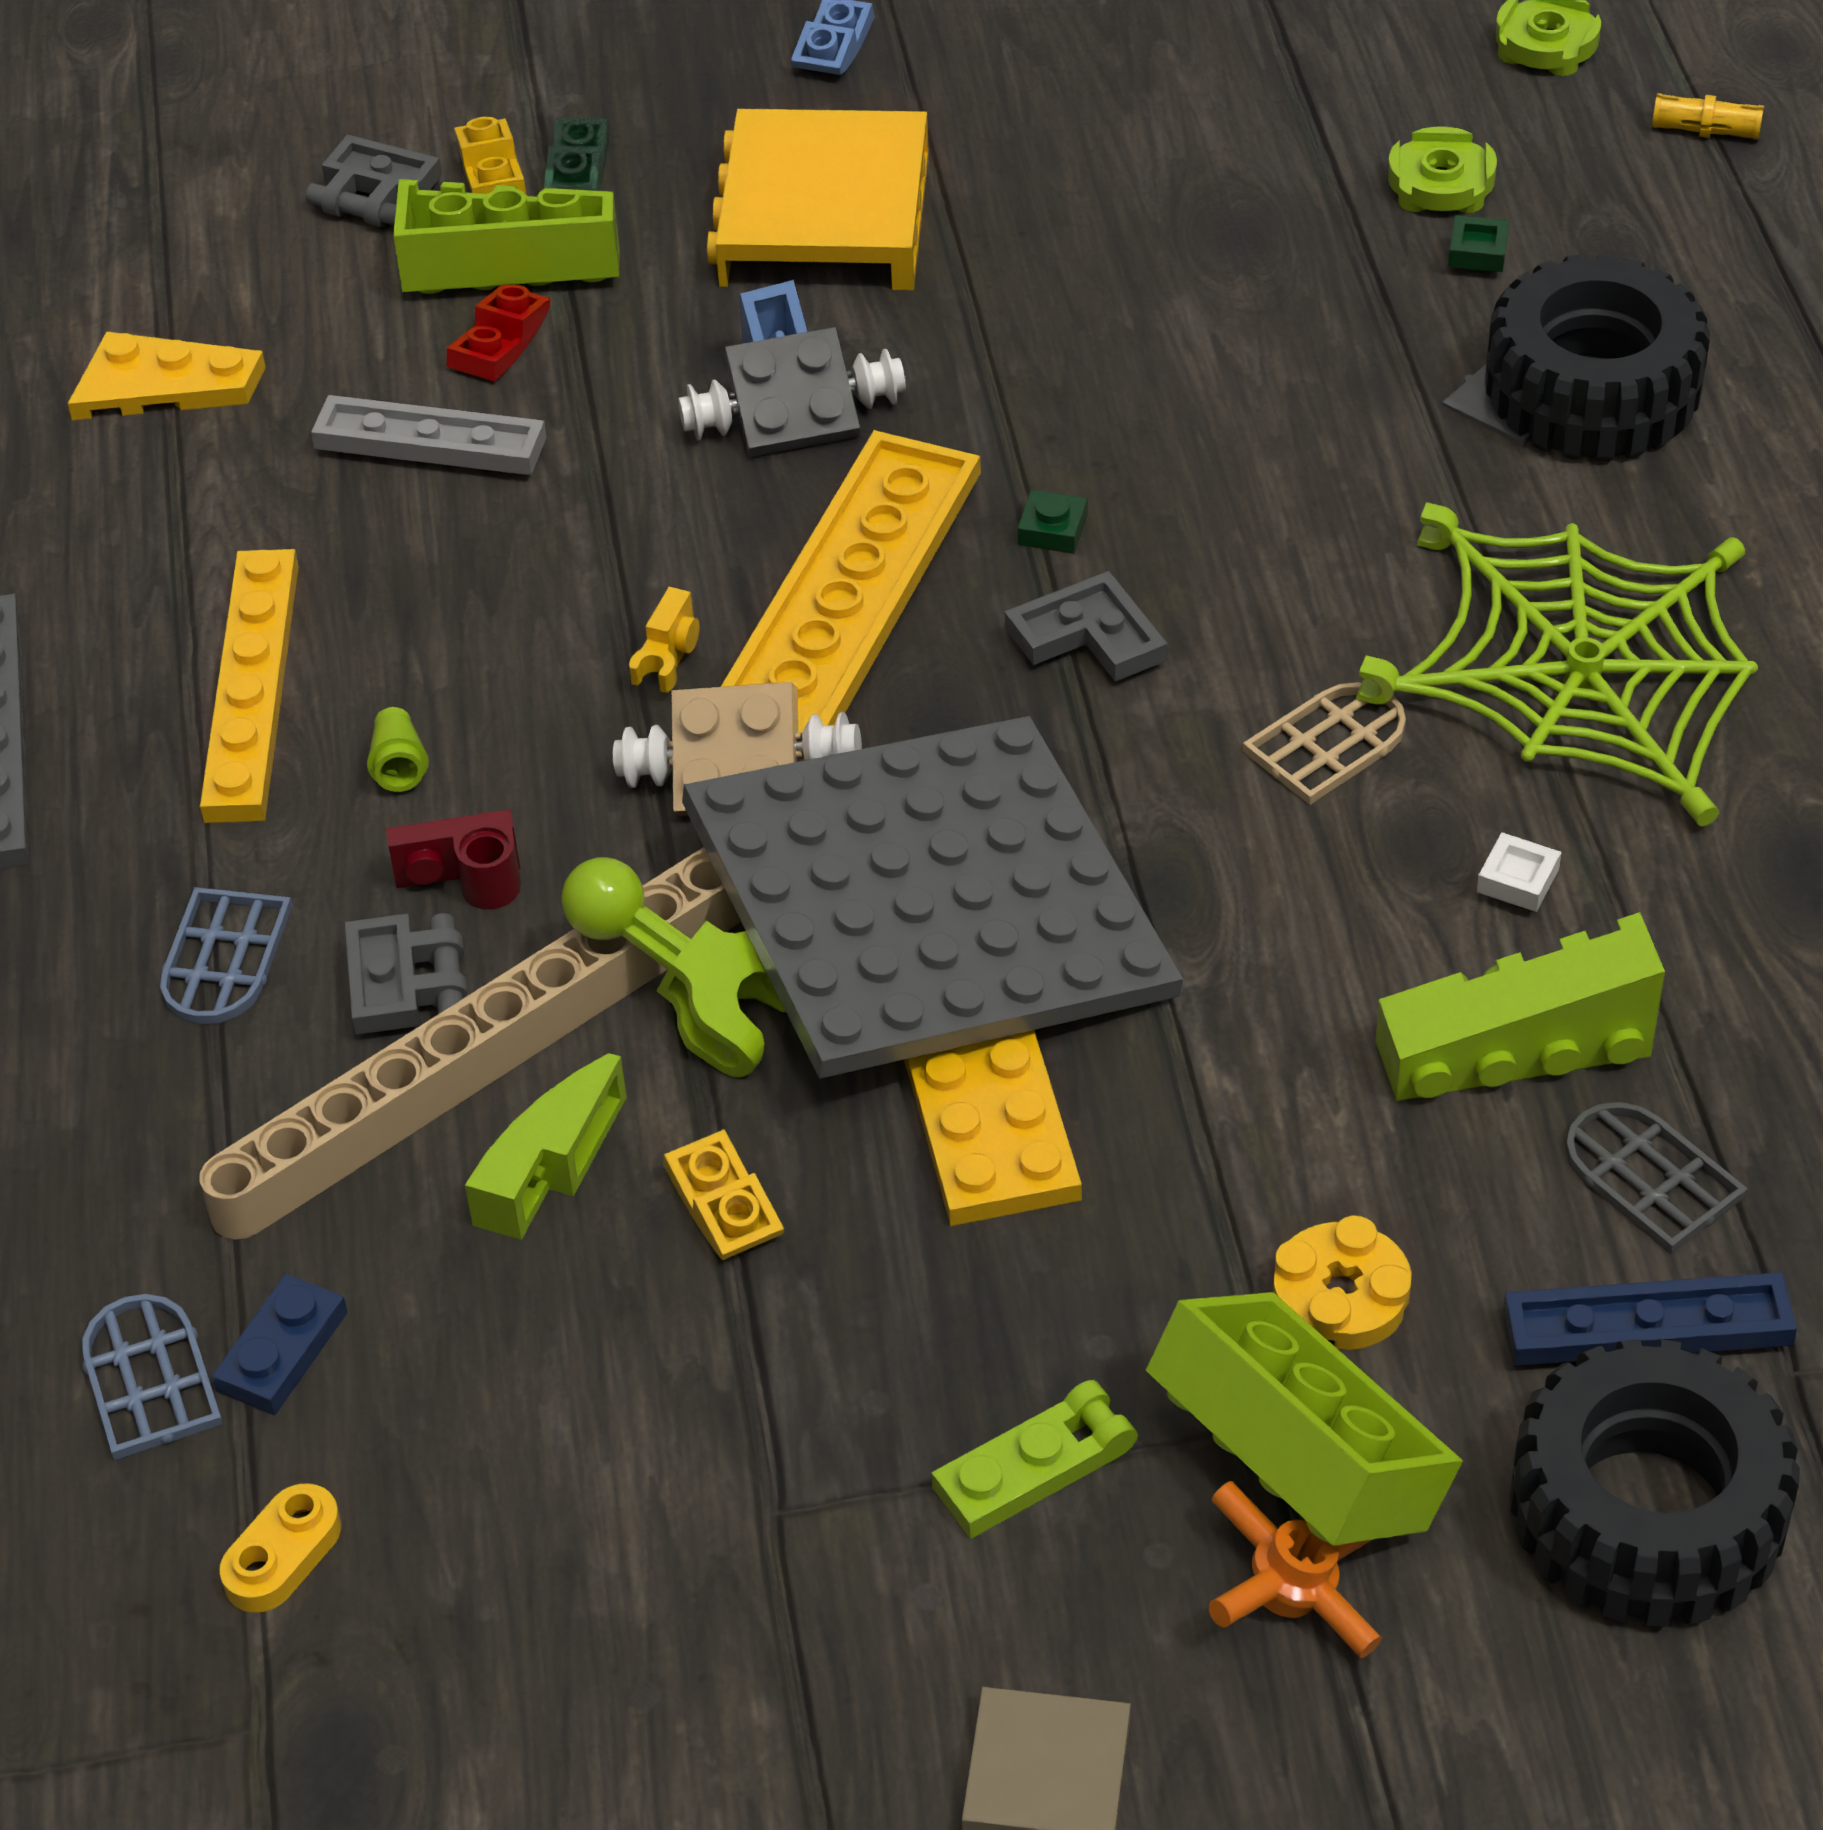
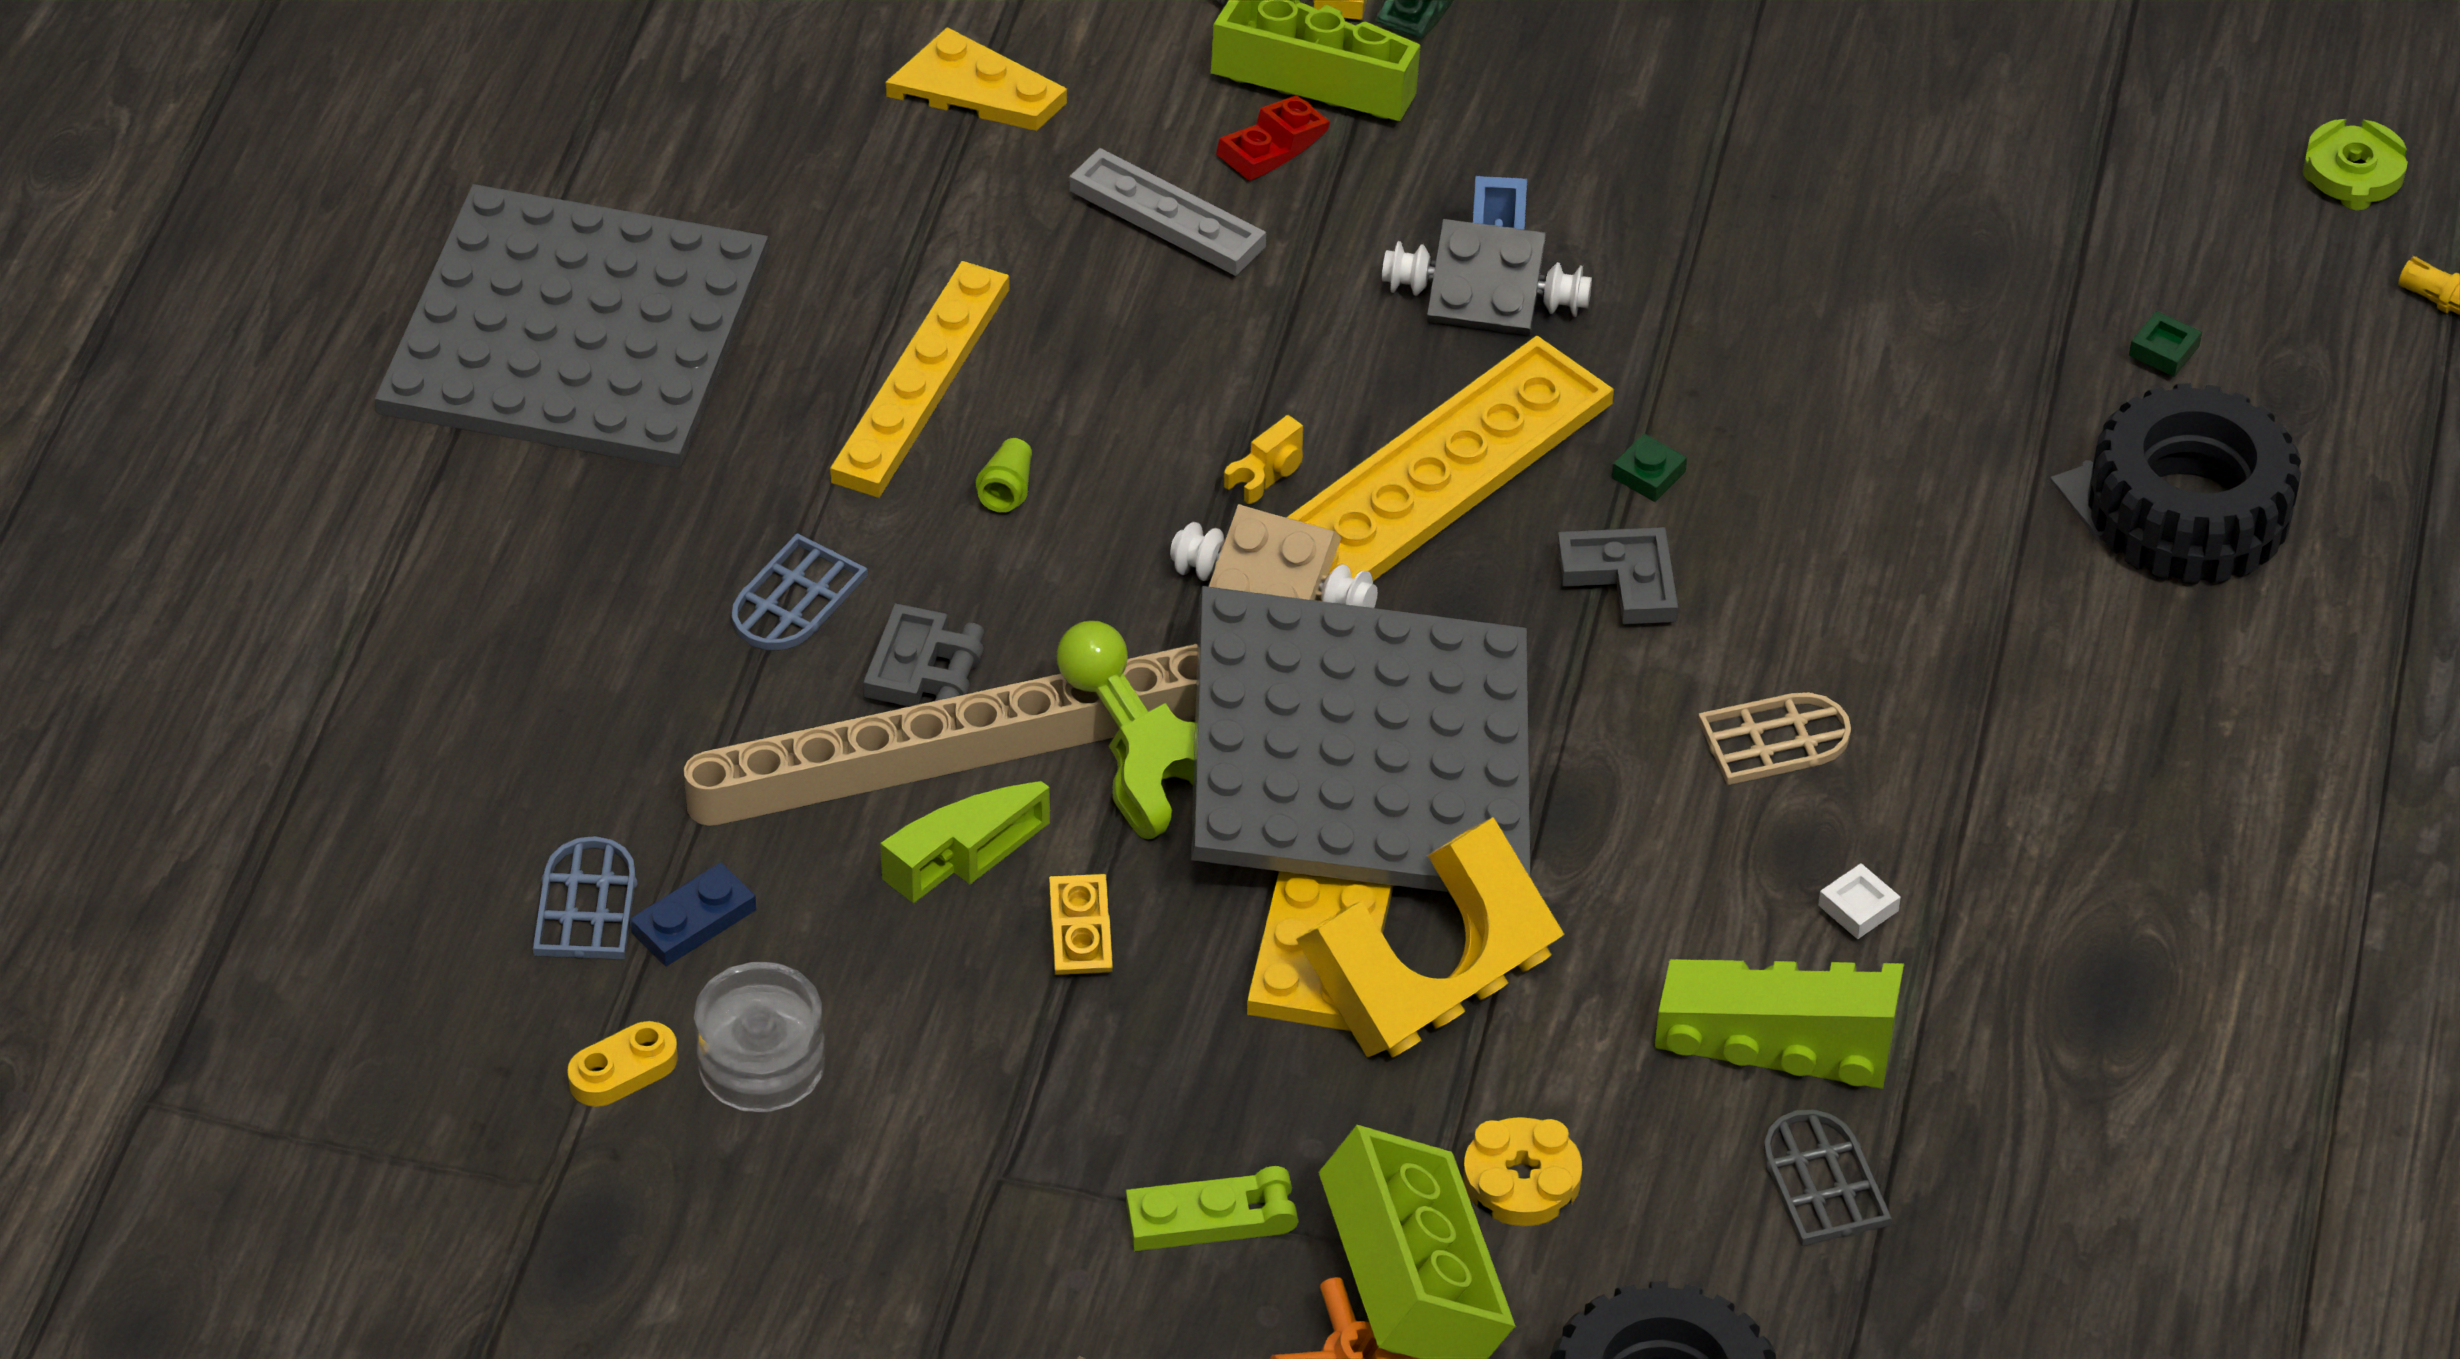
camera: 20 degrees right, 0 degrees up
dark red plate [386,809,521,910] -> none
yellow panel [707,109,929,290] -> none
lime animal [1356,502,1758,826] -> none
lime plate [1388,127,1497,213] -> none
dark blue plate [1503,1272,1797,1366] -> none
none -> clear wheel [694,961,826,1112]
none -> yellow arch [1296,817,1564,1057]

